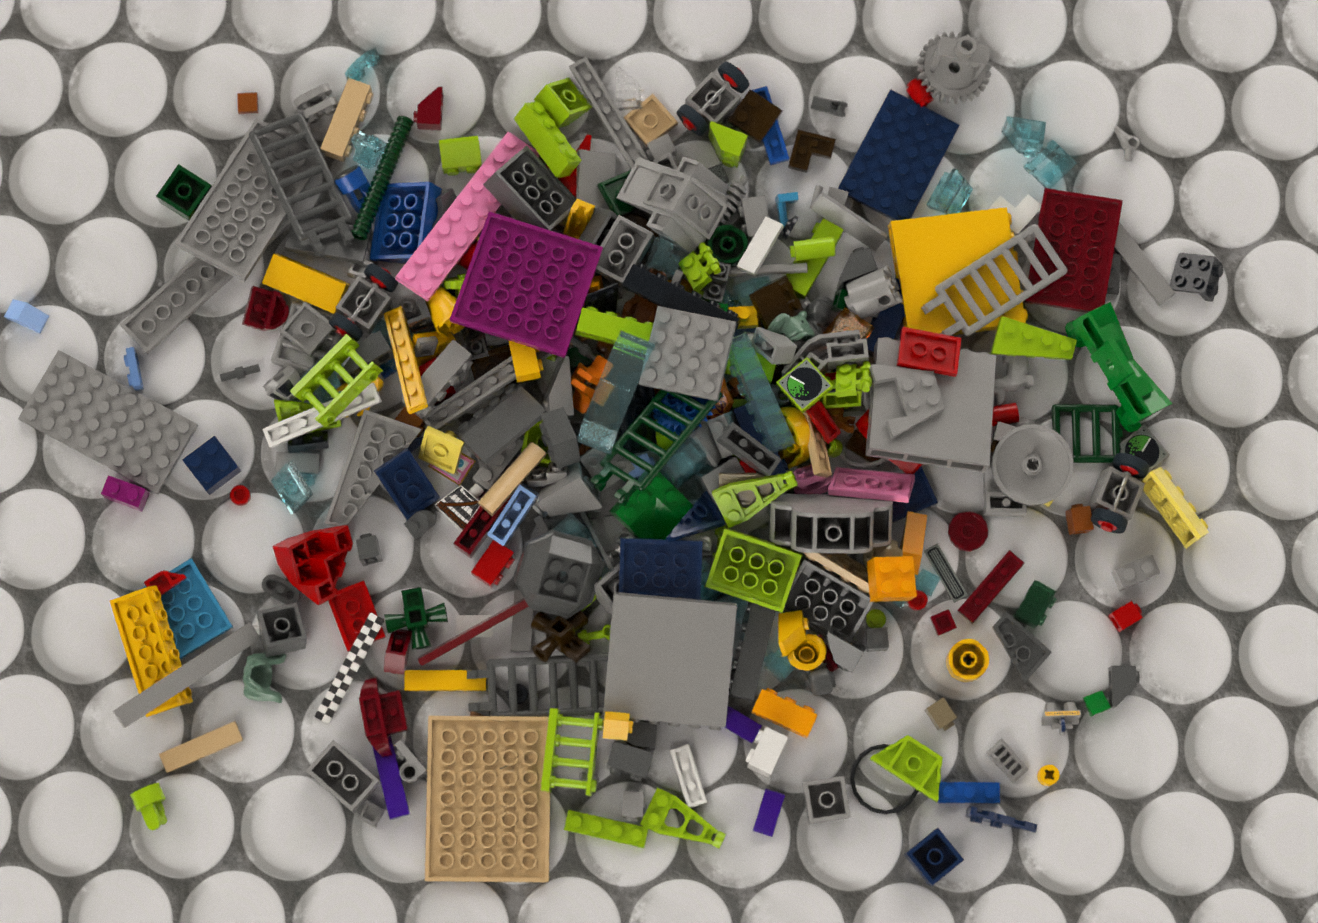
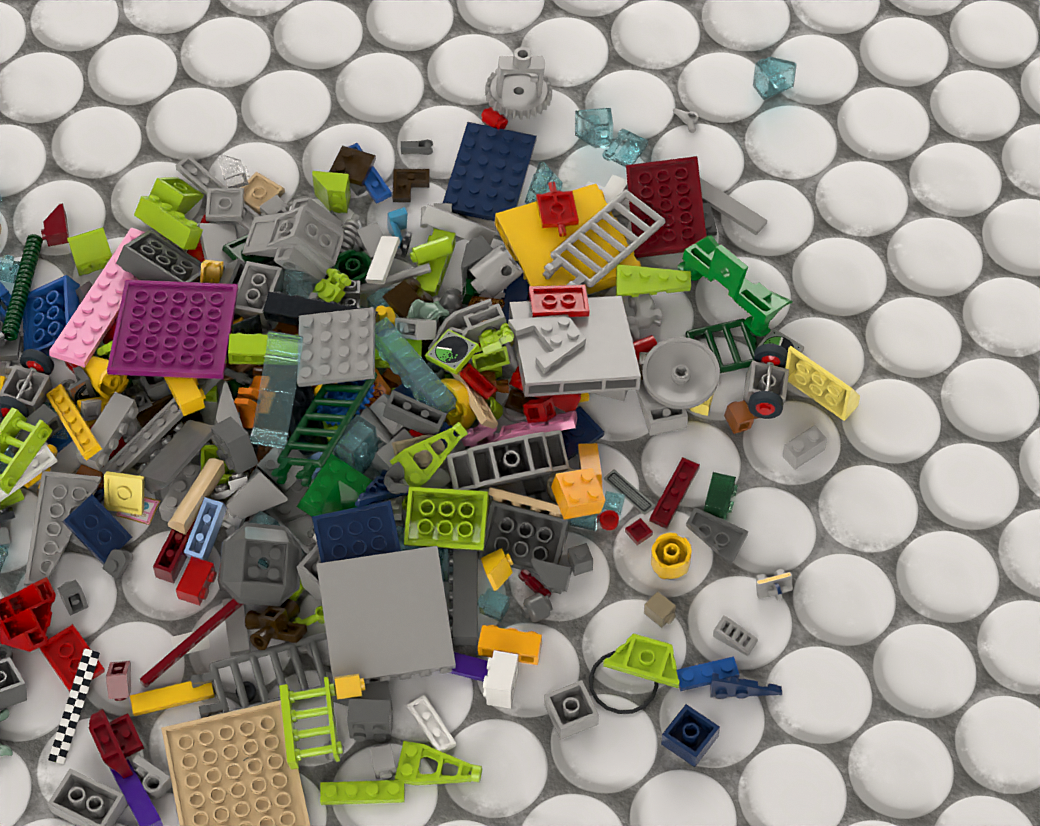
camera: 10 degrees left, 20 degrees down
dark green brick [384,587,448,650] -> none
torso [435,483,484,531] -> none
brick [677,61,750,136] -> none
dark purple slope [753,789,785,837] -> none
yellow hat [787,634,827,671] -> none
lime plate [866,609,886,628] -> none
dark red tile [948,511,988,552] -> none
yellow wheel [1037,765,1060,786] -> none
green slope [1083,690,1111,717] -> none
red brick [1108,601,1143,633] -> none
dark grey slope [1108,666,1140,708] -> none
black bracket [1170,253,1223,302] -> none
none -> light grey tile [206,188,245,222]
none -> dark grey plate [384,462,409,494]
none -> red brick [523,397,556,423]
none -> red plate [536,182,579,237]
none -> clear light blue slope [753,57,797,100]

